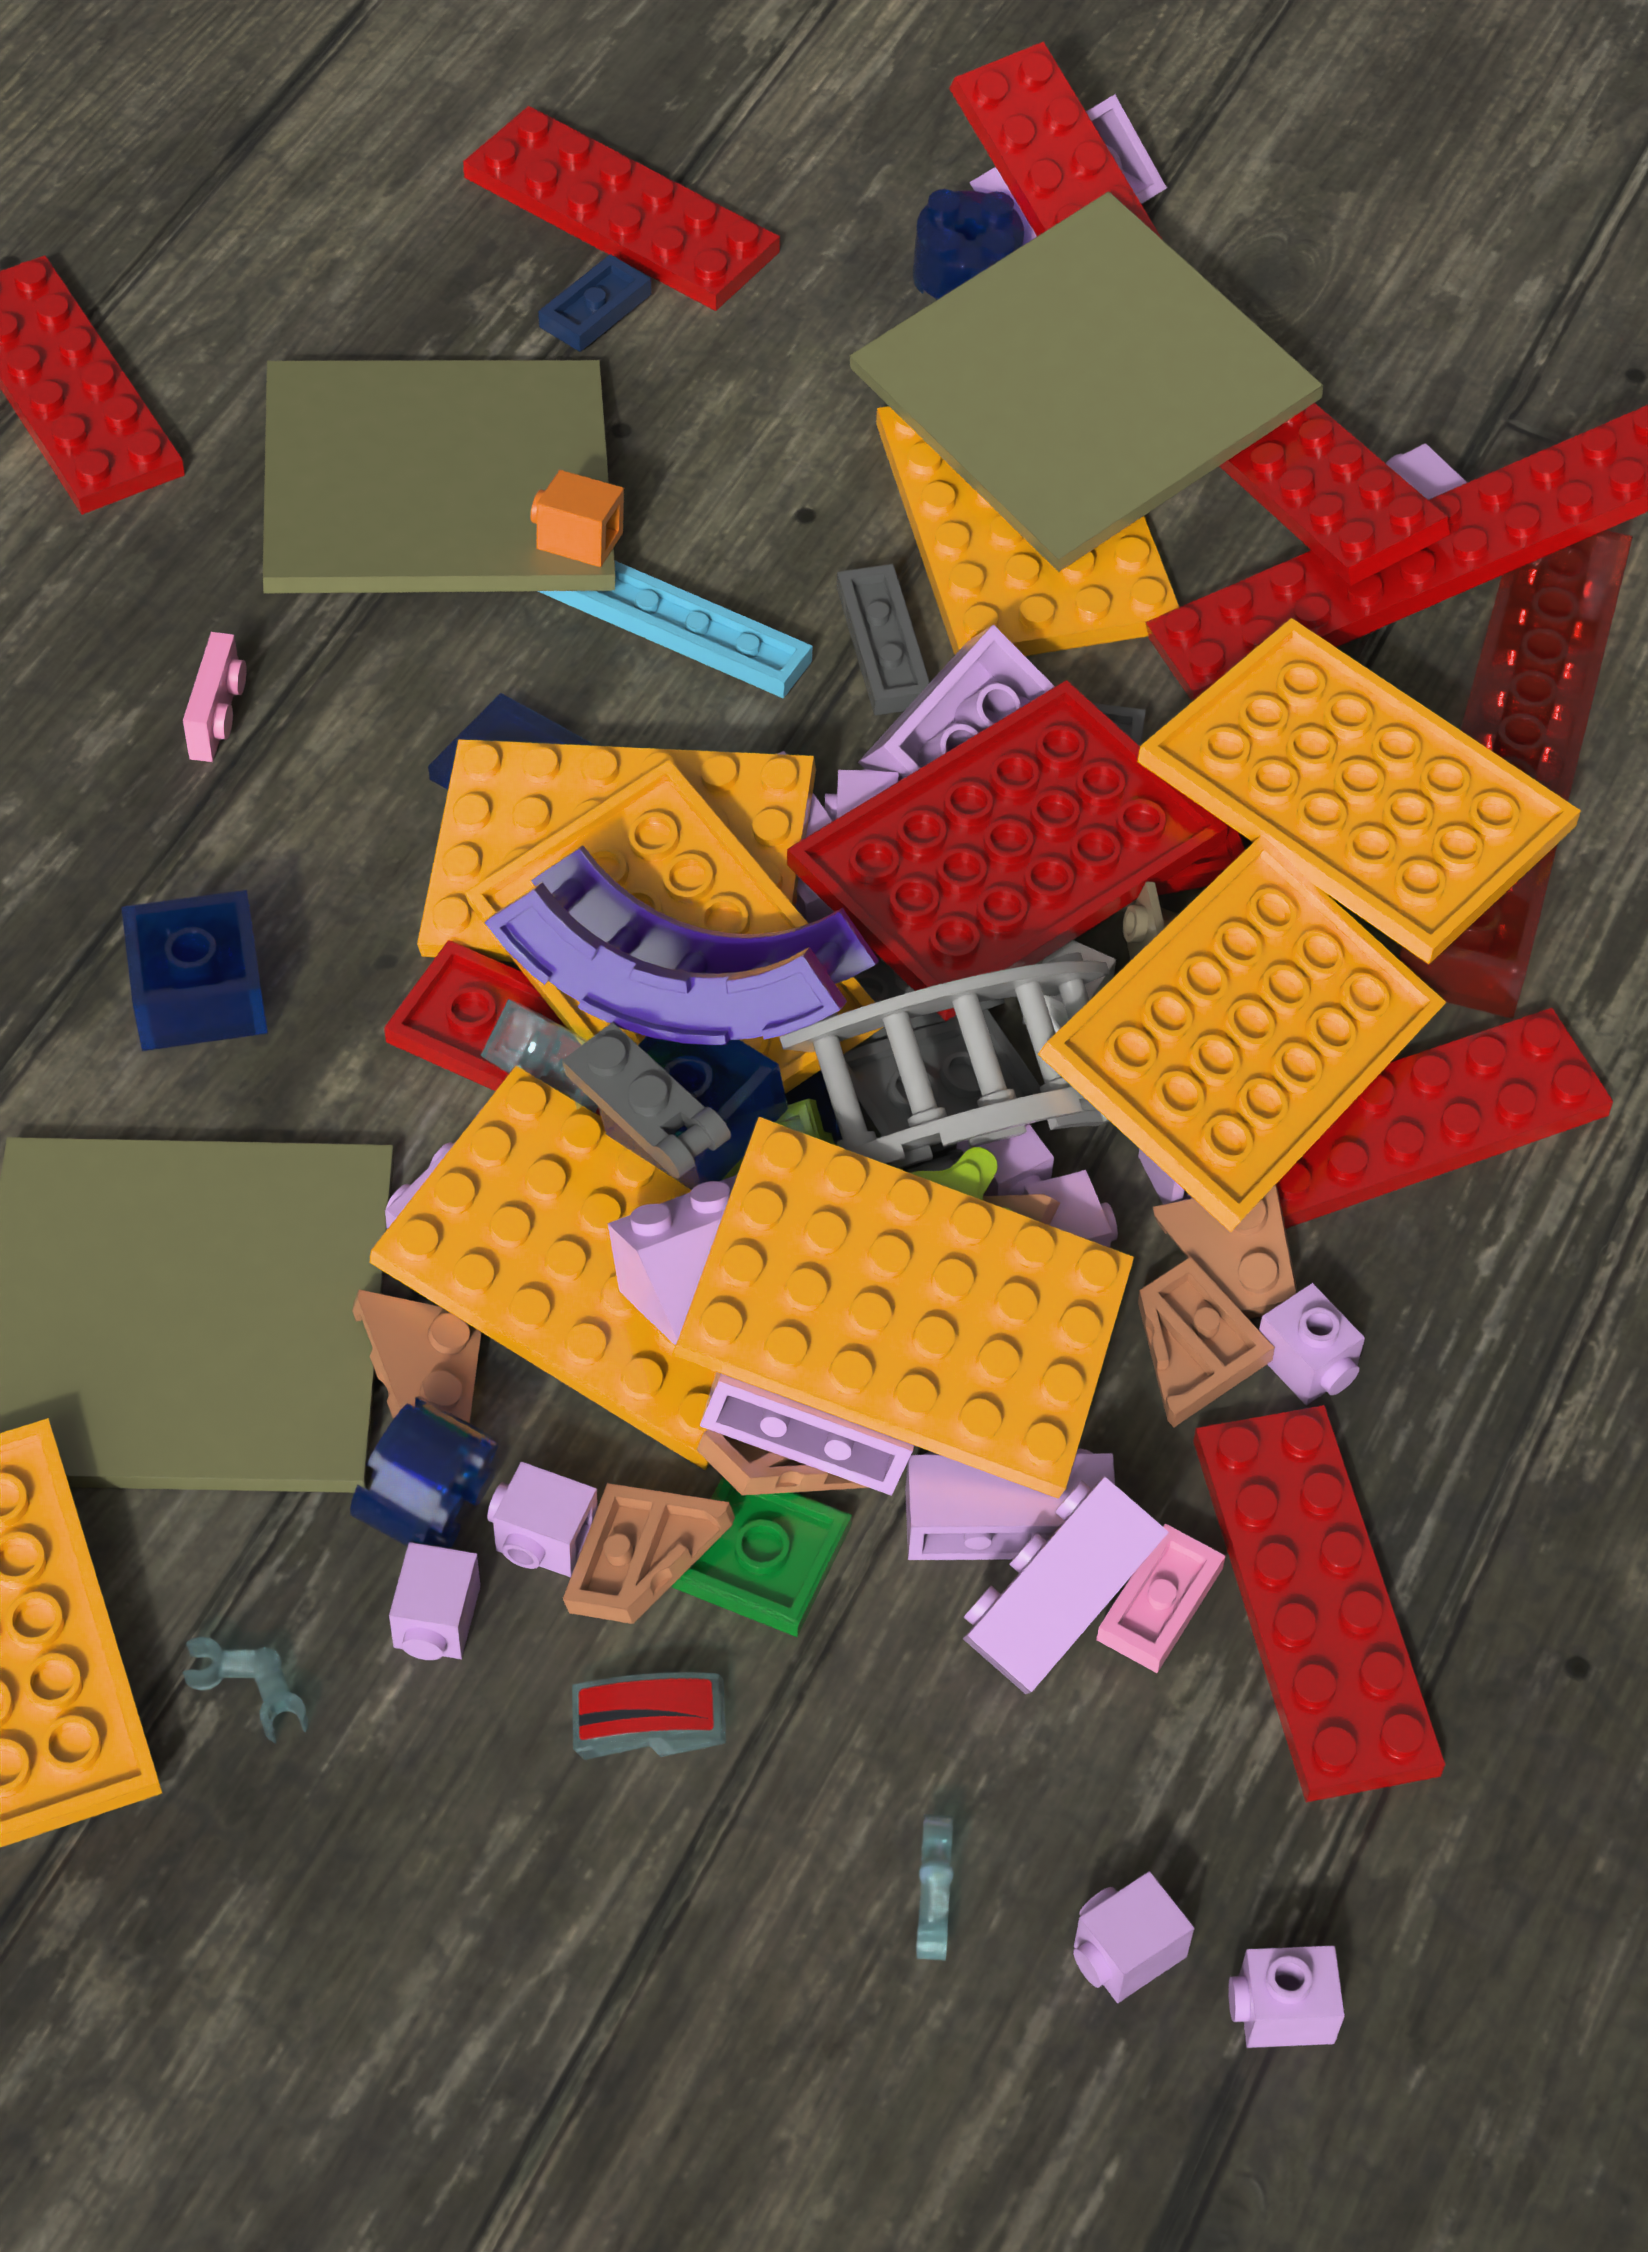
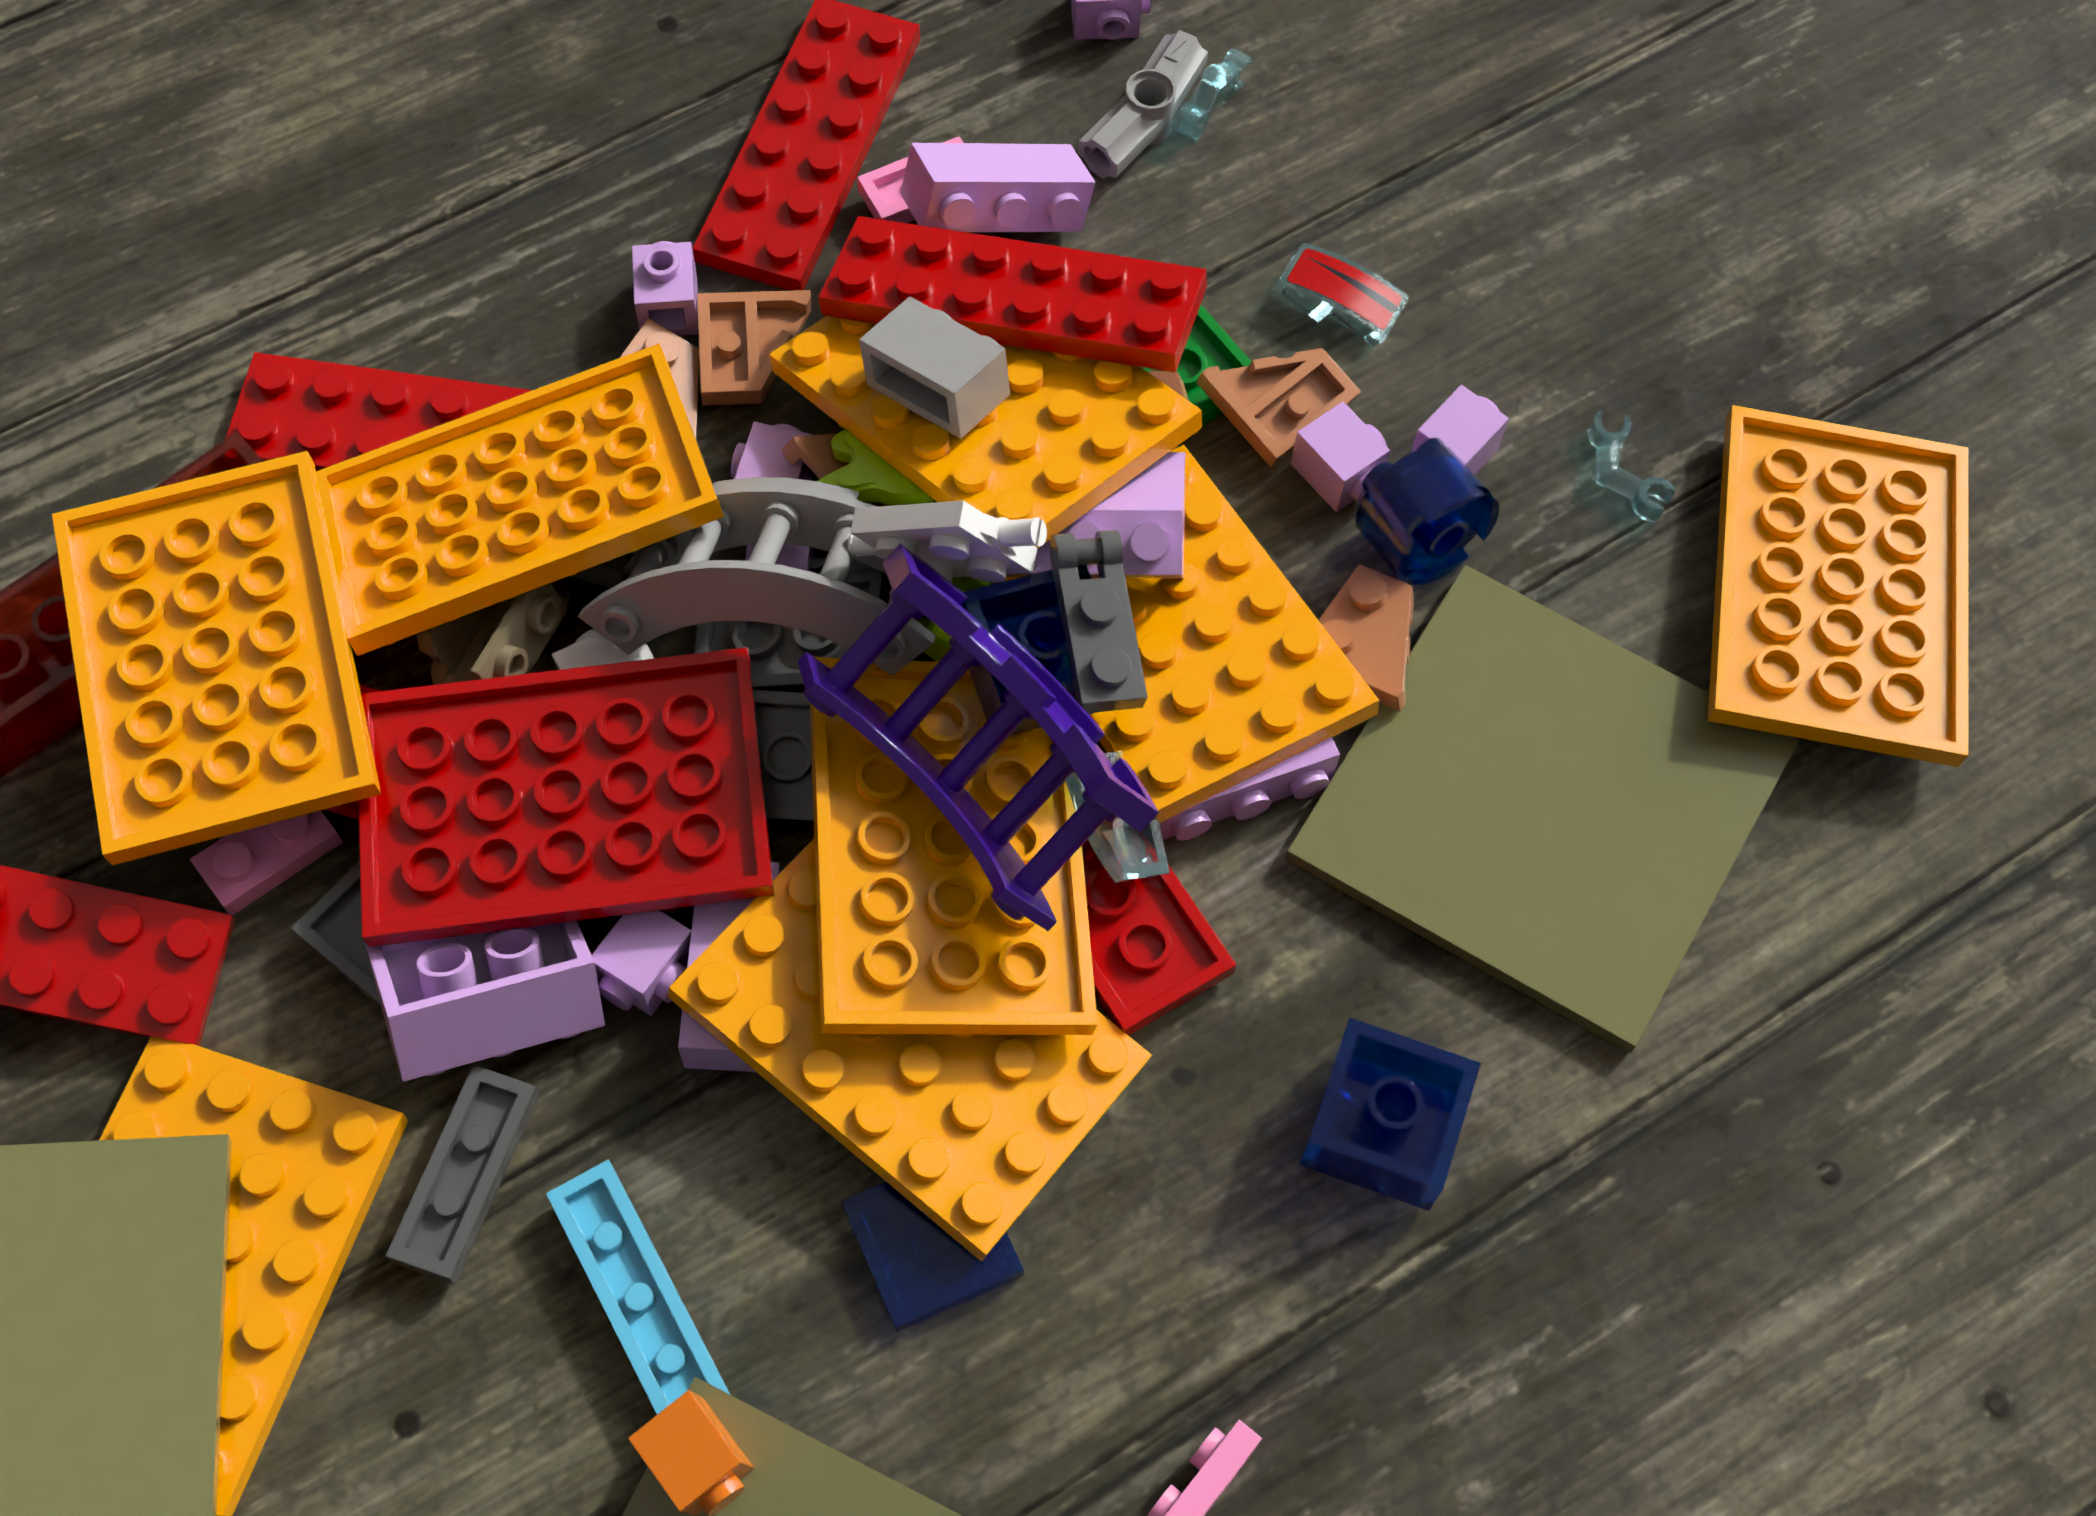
camera: 150 degrees left, 10 degrees up
none -> red plate [818,216,1207,373]
none -> white plate [848,500,1047,583]
none -> light grey brick [859,296,1010,439]
none -> light grey piece [1078,30,1208,179]

